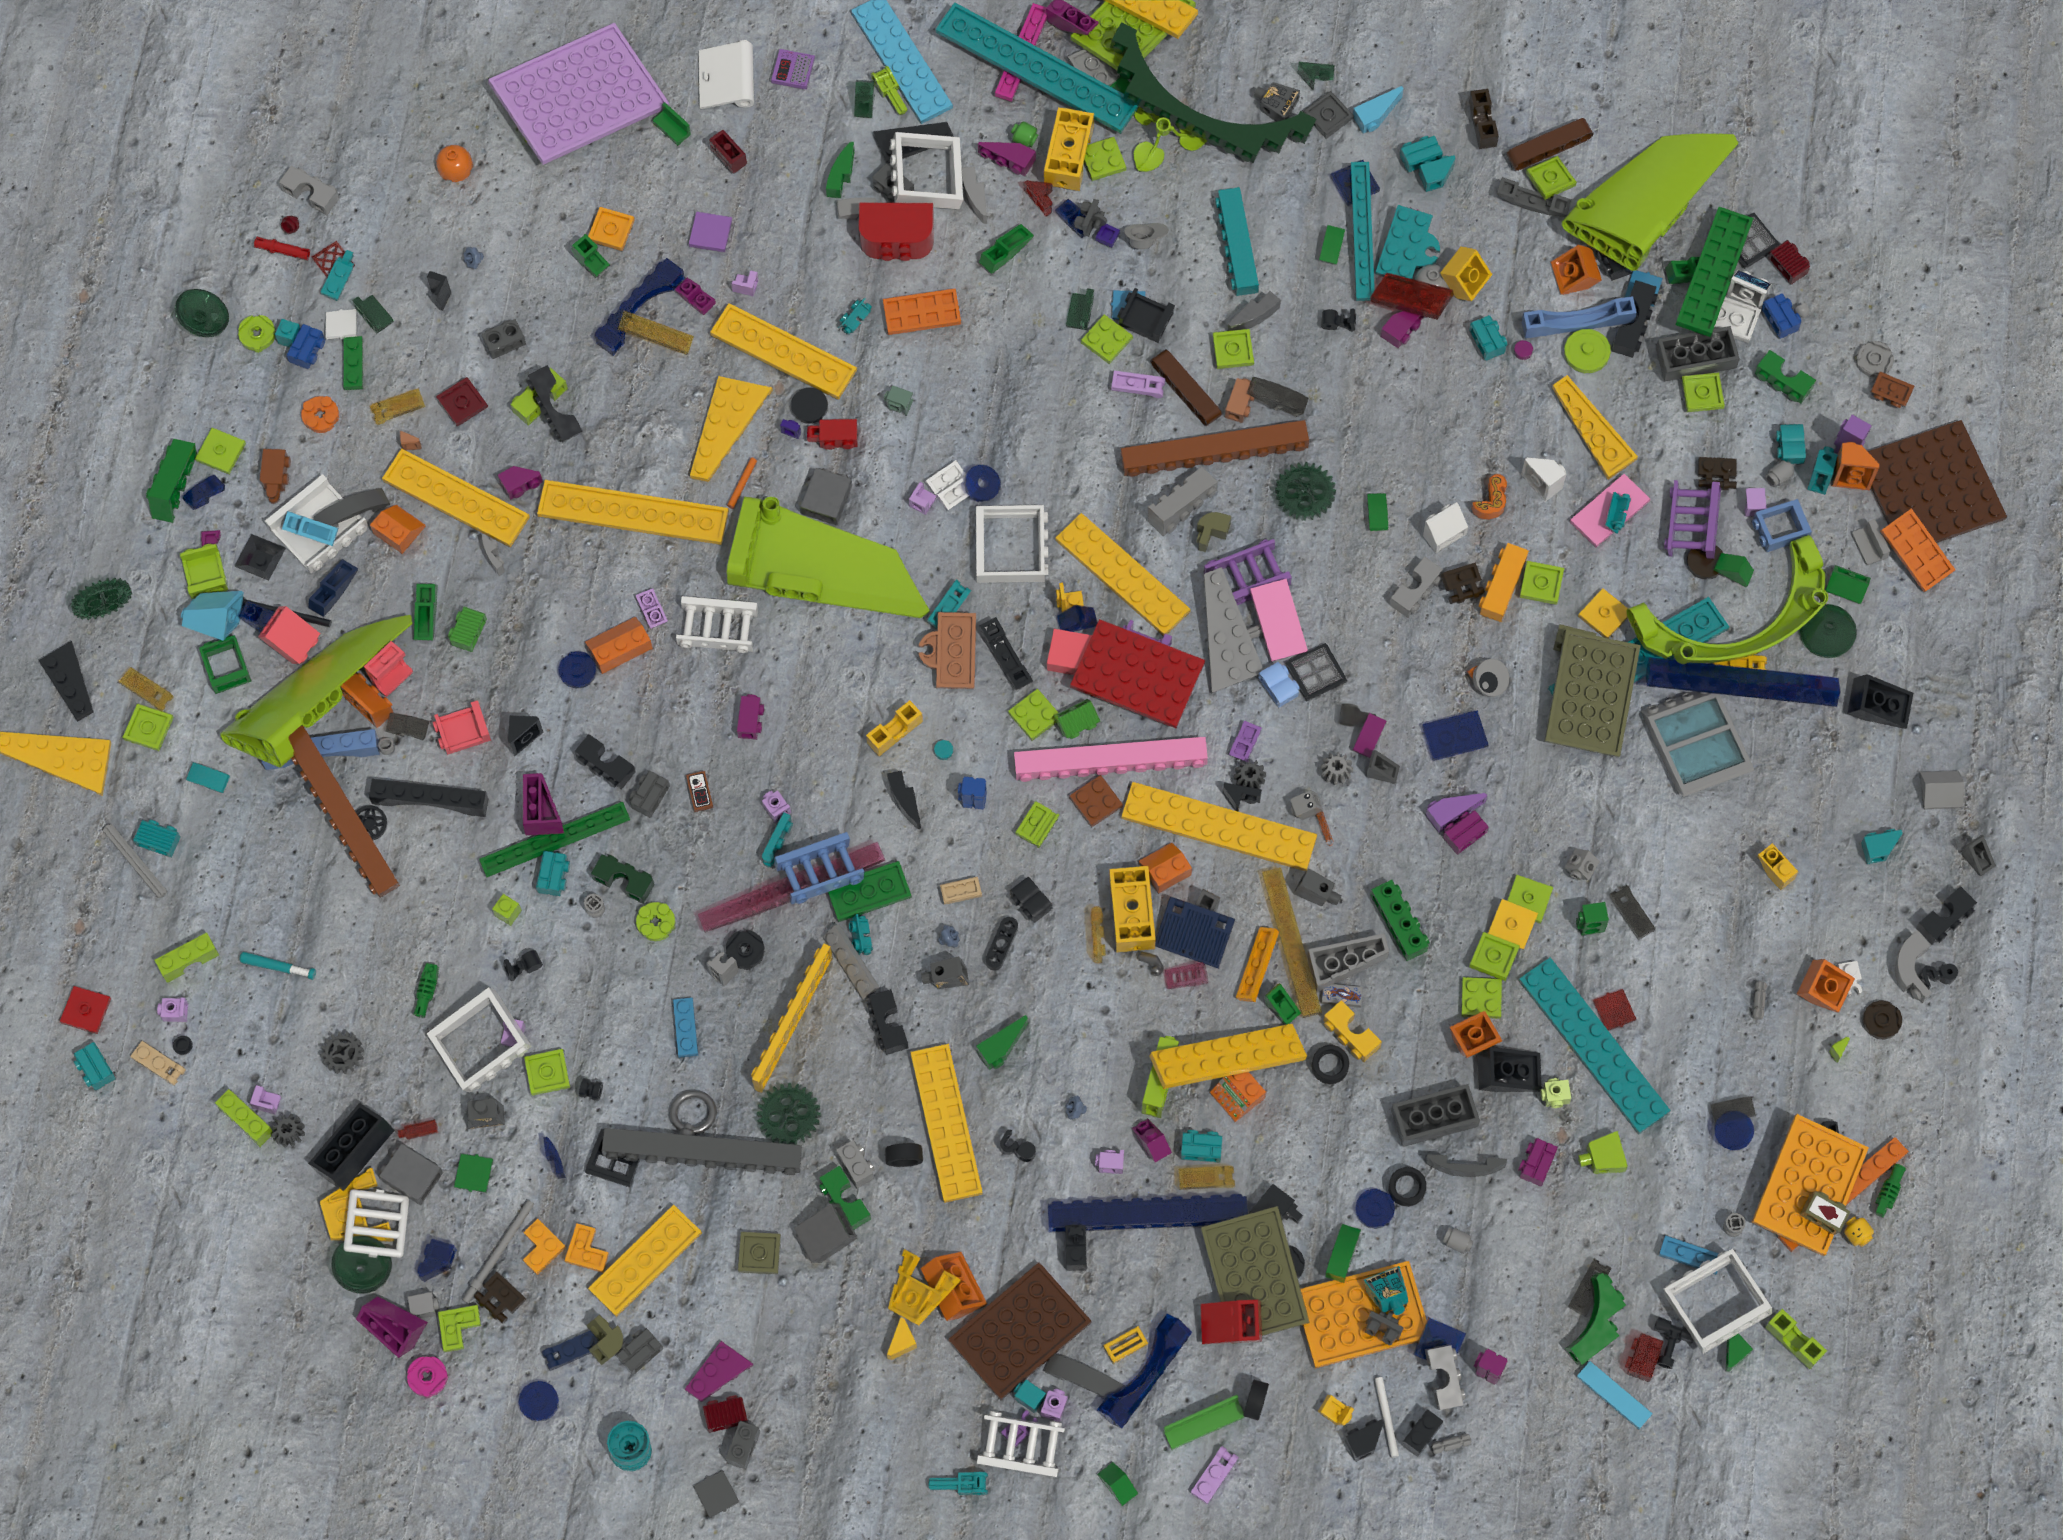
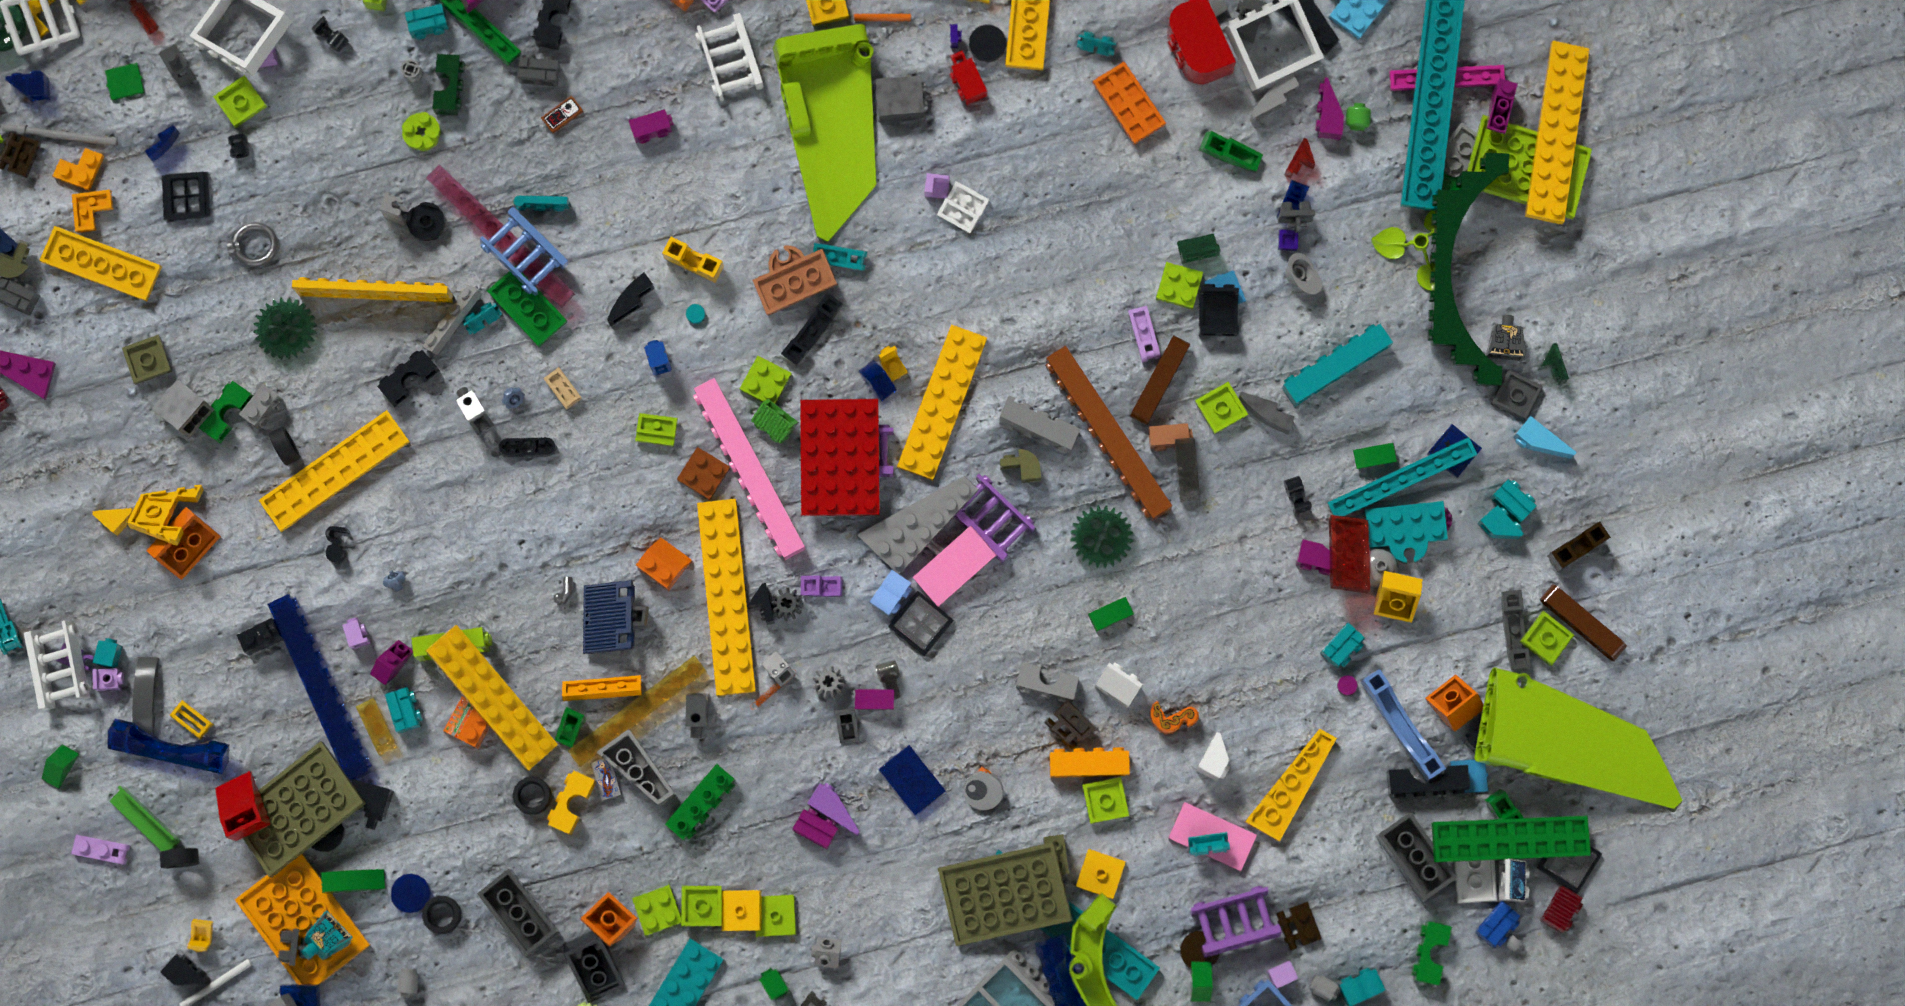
camera: 65 degrees right, 10 degrees up
flat silver brick [379,1144,443,1205] -> none
dark grey brick [602,1128,802,1175] -> none
dark azure plate [673,997,698,1058] -> none
lavender brick [762,790,791,823] -> none
sand green window [884,385,914,416] -> none
reddish brown plate [948,1262,1092,1401] -> none
clear blue tile [964,464,1001,502] -> none
white window [976,505,1048,583] -> none
green slope [976,1015,1028,1070] -> none
black brick [1010,877,1053,923] -> none
yellow plate [1044,107,1094,191] -> none
coral brick [1047,629,1092,675] -> none
lime plate [1084,137,1126,181] -> none
clear yellow hinge [1091,906,1106,963] -> none
yellow plate [1109,866,1156,953] -> none
clear pink slope [1165,962,1208,989] -> none
dark grey slope [1426,1154,1507,1177] -> none
lime wheel [1564,329,1611,373] -> none
lime plate [1682,373,1725,412] -> none

